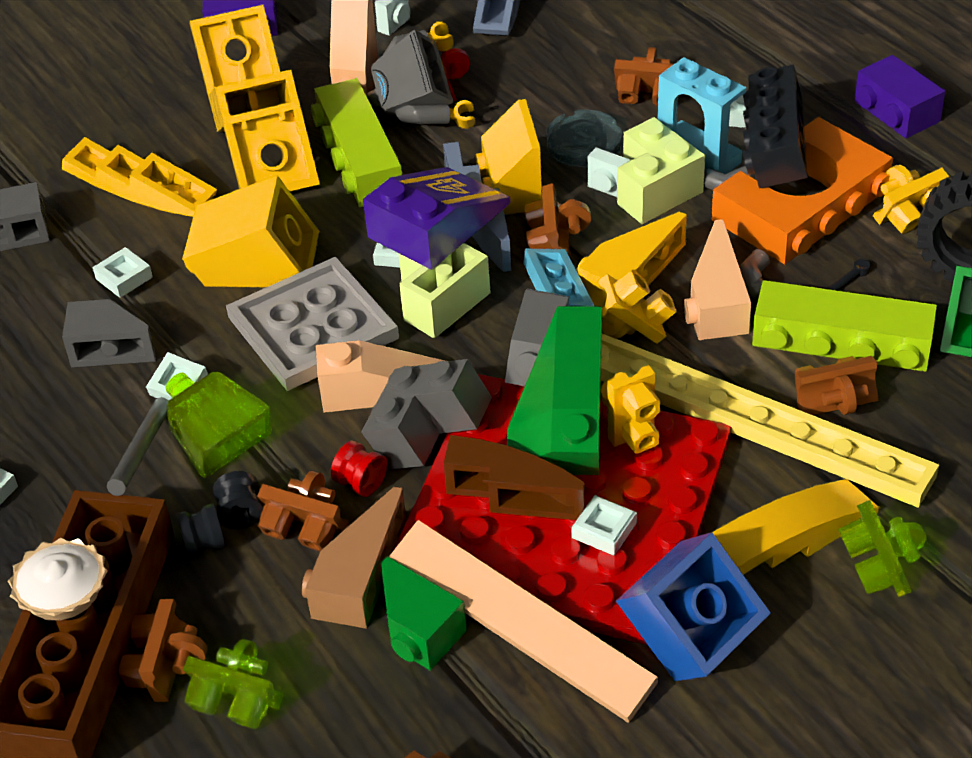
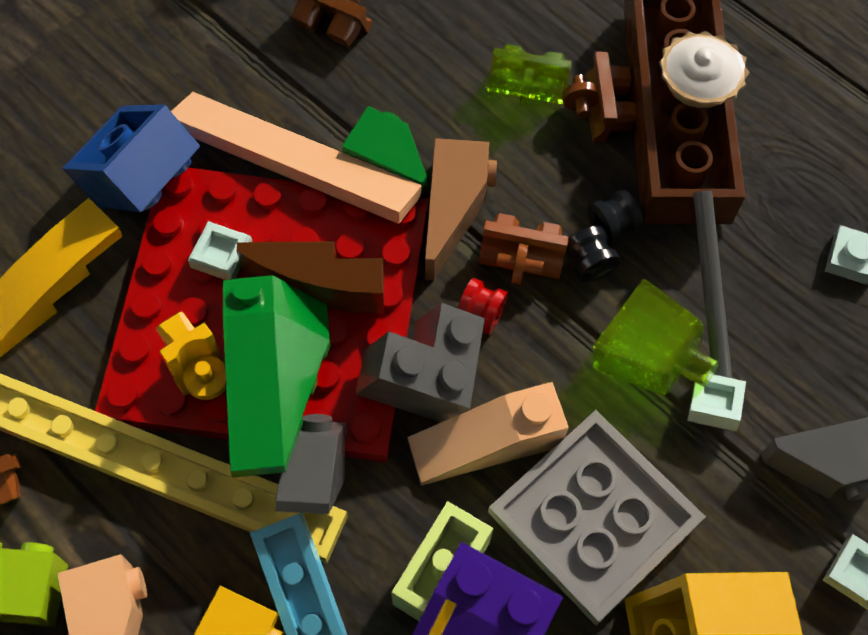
camera: 165 degrees right, 20 degrees up
yellow hips [598,269,676,344] -> none

